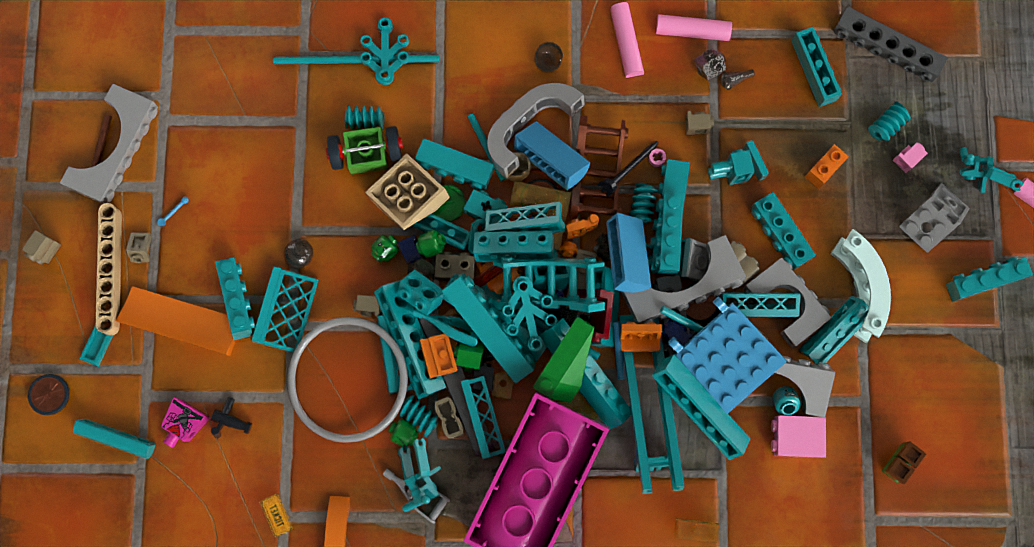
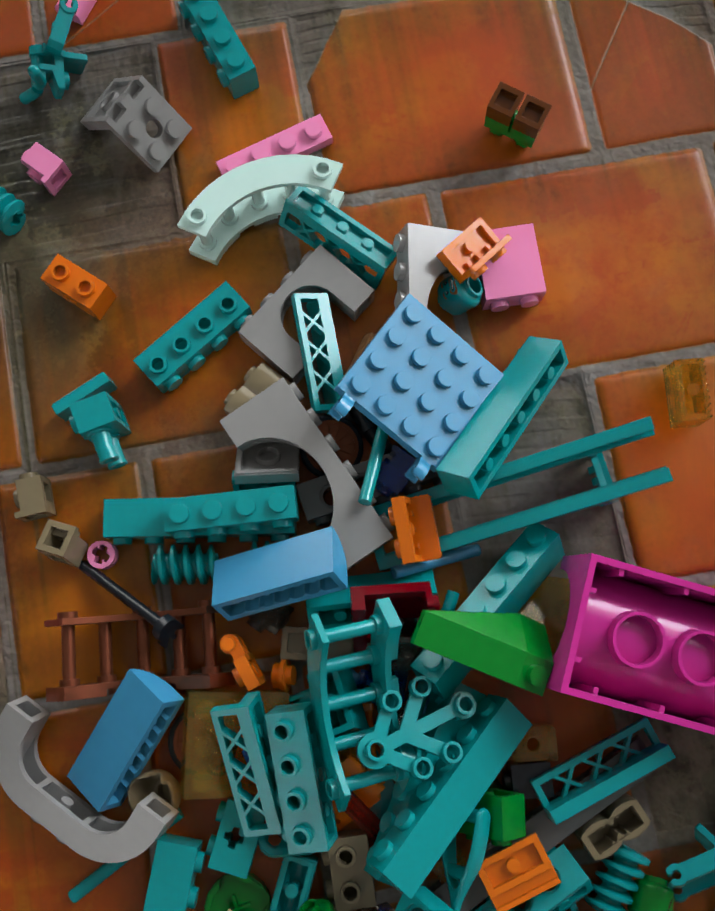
camera: 100 degrees left, 0 degrees up
none -> dark tan brick [35,519,89,568]
none -> bright pink plate [216,114,333,175]
none -> orange bracket [436,217,512,284]

